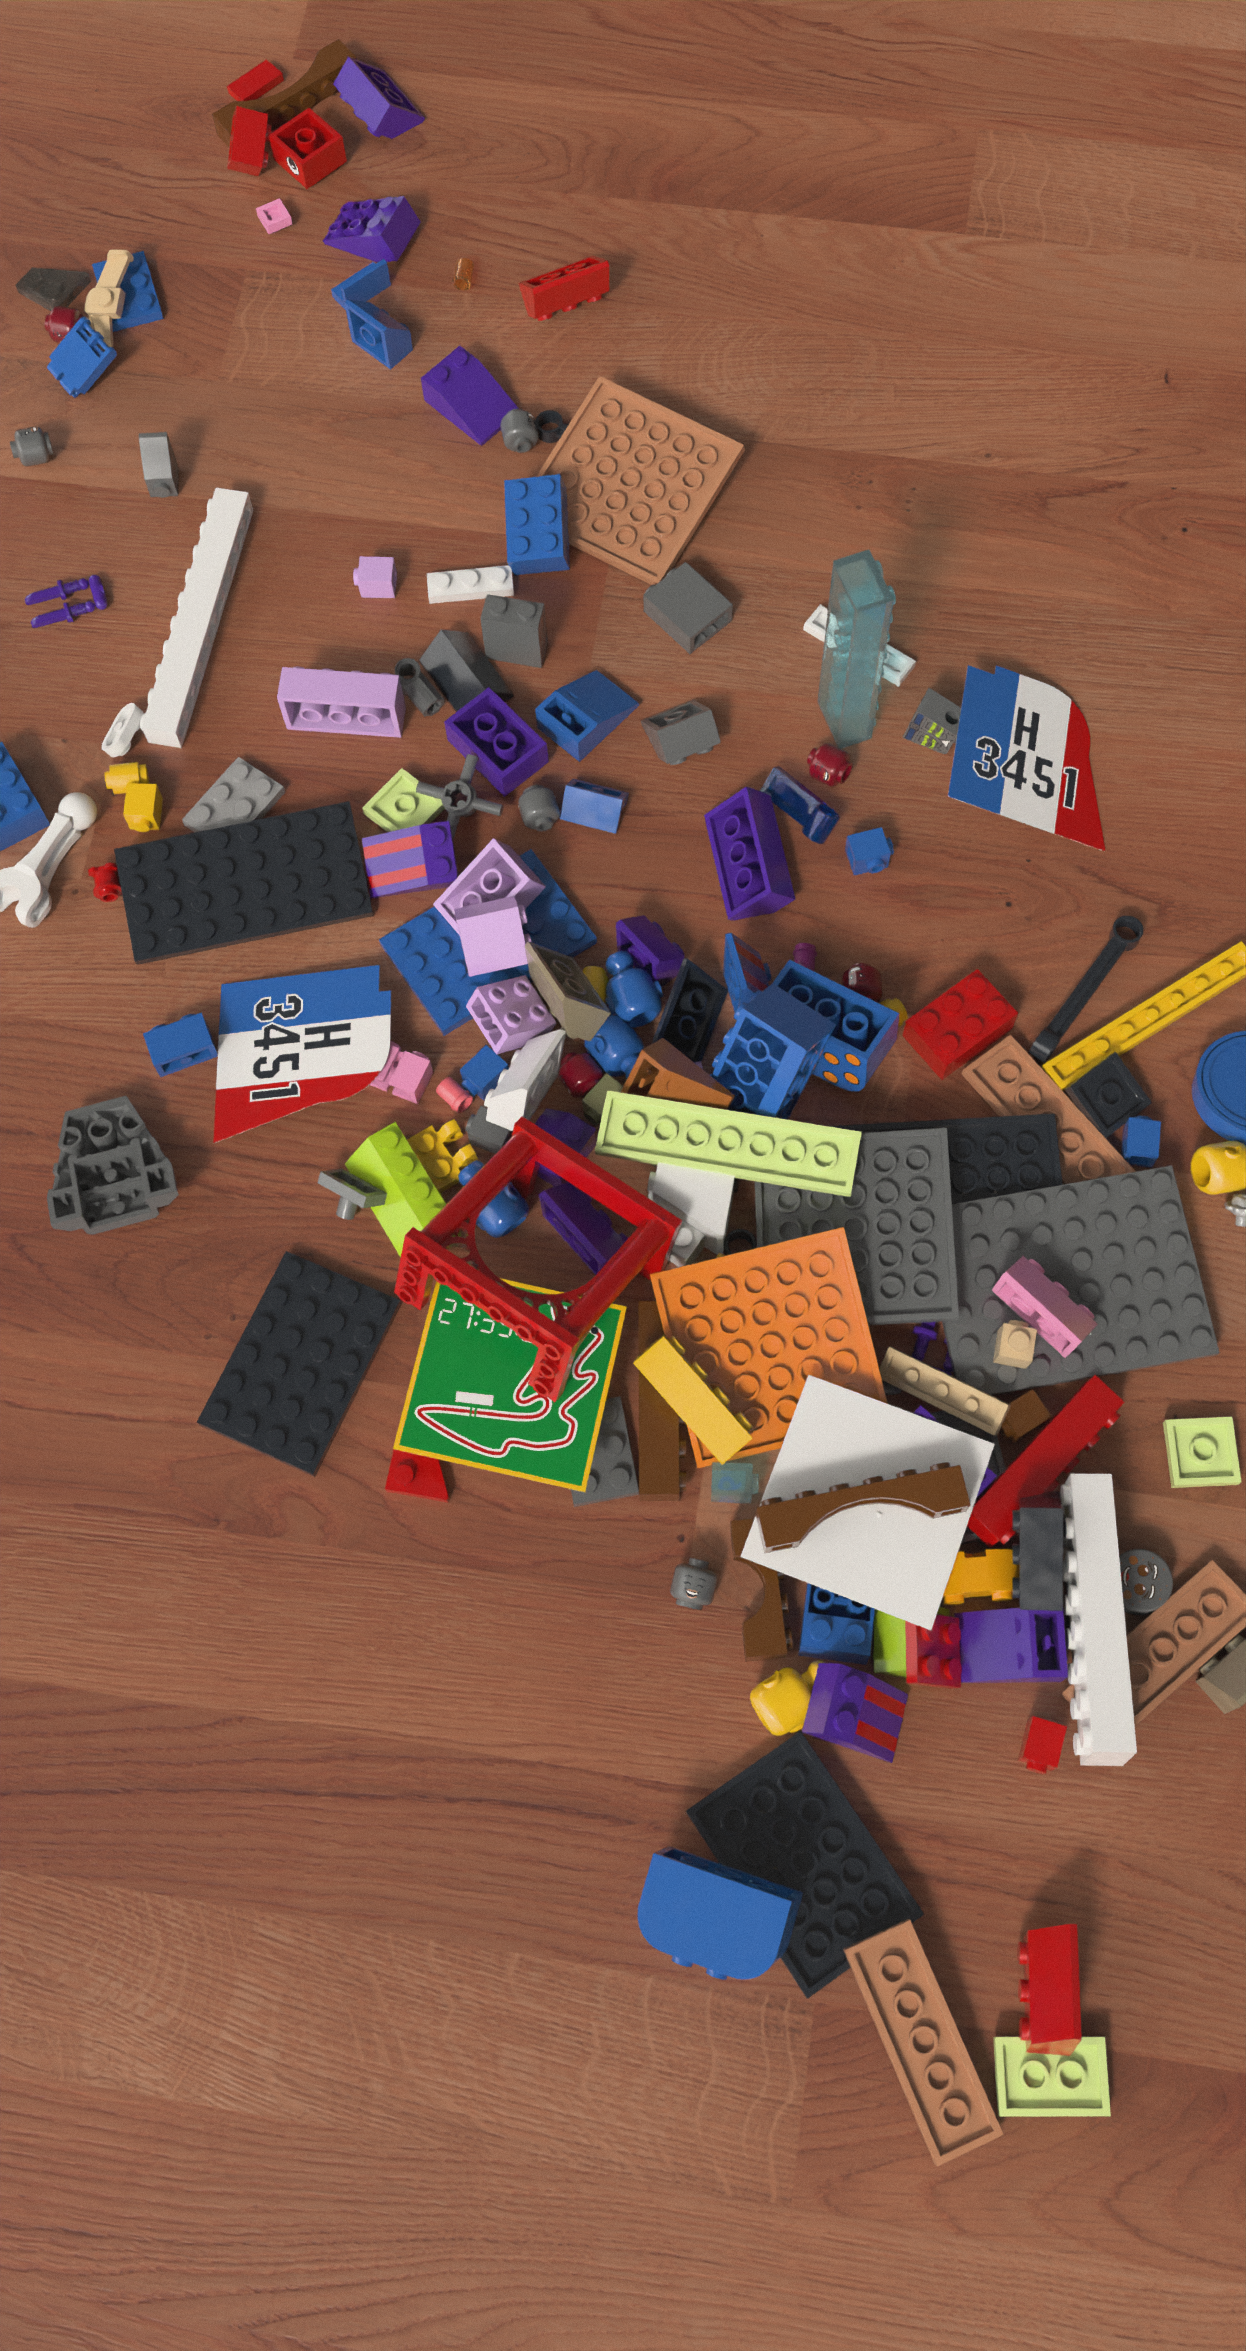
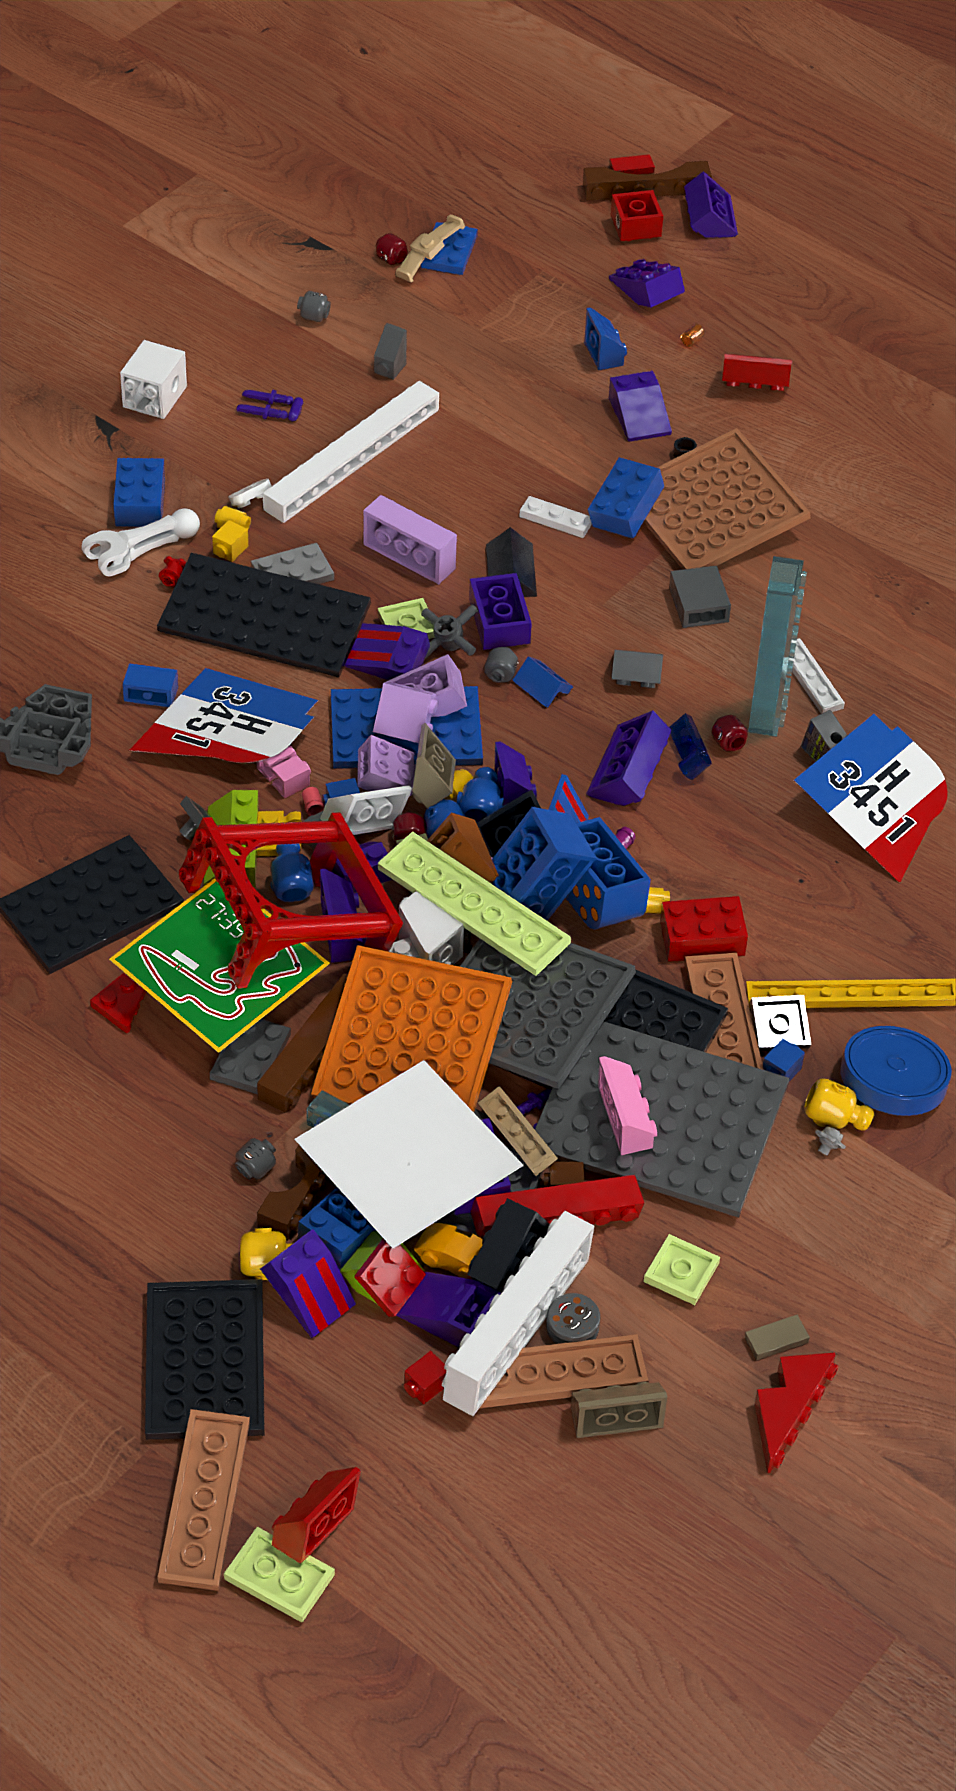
camera: 25 degrees right, 20 degrees down
clear smoke wing [15,267,91,311] -> none
blue plate [47,316,117,398] -> none
red brick [227,106,271,176] -> none
bright pink plate [256,198,292,234] -> none
blue panel [331,259,391,310] -> none
lavender brick [353,556,397,598] -> none
dark grey piece [395,658,445,717] -> none
dark grey brick [480,594,548,668] -> none
dark grey head [500,408,539,453] -> none
blue slope [535,670,639,762] -> none
yellow brick [633,1334,753,1465] -> none
blue brick [638,1846,803,1980] -> none
reddish brown arch [755,1462,971,1554] -> none
dark red head [842,963,883,1003] -> none
blue brick [845,827,894,876] -> none
tan brick [993,1320,1037,1369] -> none
black piece [1029,916,1144,1063] -> none

